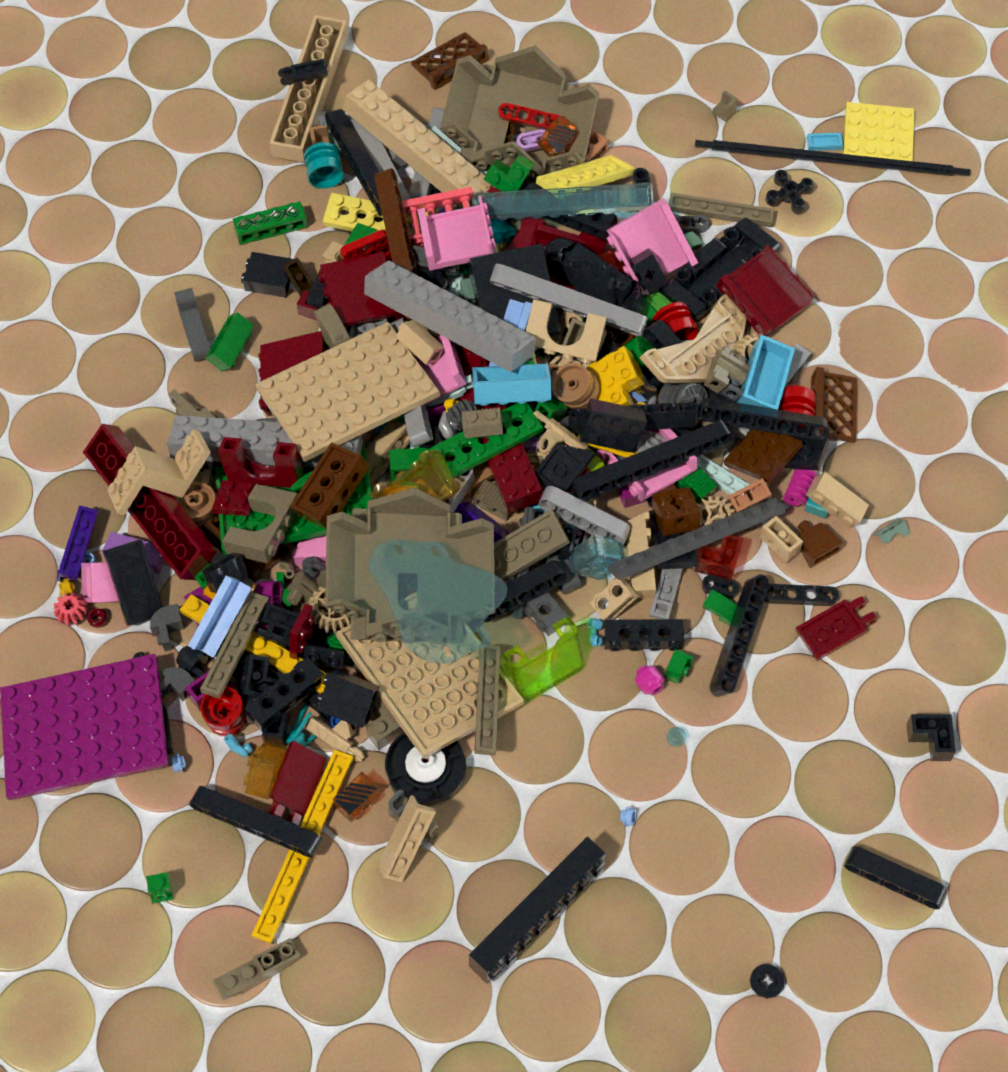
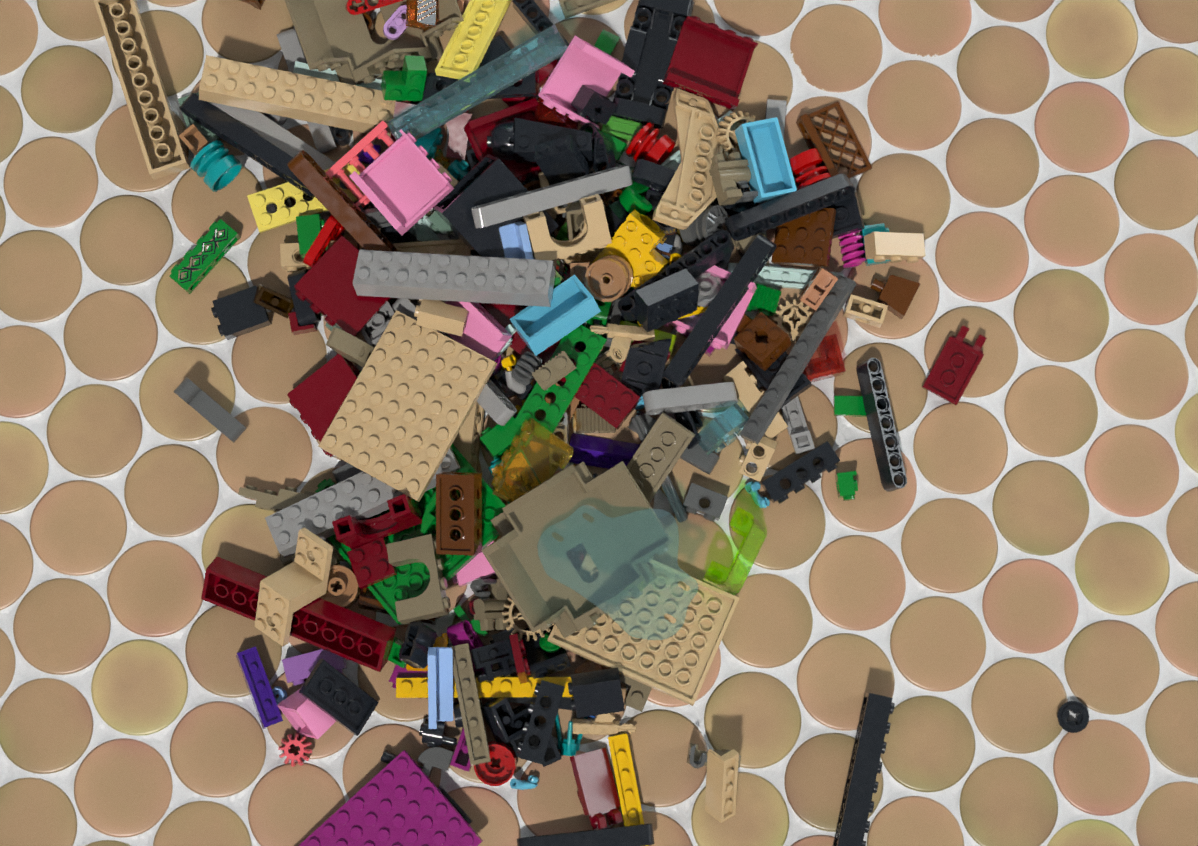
camera: 30 degrees left, 20 degrees up
yellow plate [59,579,75,597] -> none
dark red plate [87,608,107,628] -> none
dark grey brick [150,603,184,652] -> none
light blue plate [170,753,186,772] -> none
green brick [205,312,254,372] -> none
clear yellow brick [244,741,287,800] -> none
black hinge [278,59,328,86] -> none
dark tan arm [279,558,295,579] -> none
clear orange brick [333,772,380,822] -> none
black piece [385,732,466,807] -> none
dark tan plate [474,644,500,756] -> none
black beam [480,560,567,622] -> none
light blue plate [620,806,636,827] -> none
dark pink head [635,665,664,696] -> none
clear light blue plate [666,727,687,747] -> none
dark grey beam [675,215,709,234] -> none
black beam [702,575,739,600] -> none
black beam [764,584,839,606] -> none
black beam [844,846,947,909] -> none
sand green piece [872,518,910,543] -> none
black brick [907,714,956,761] -> none

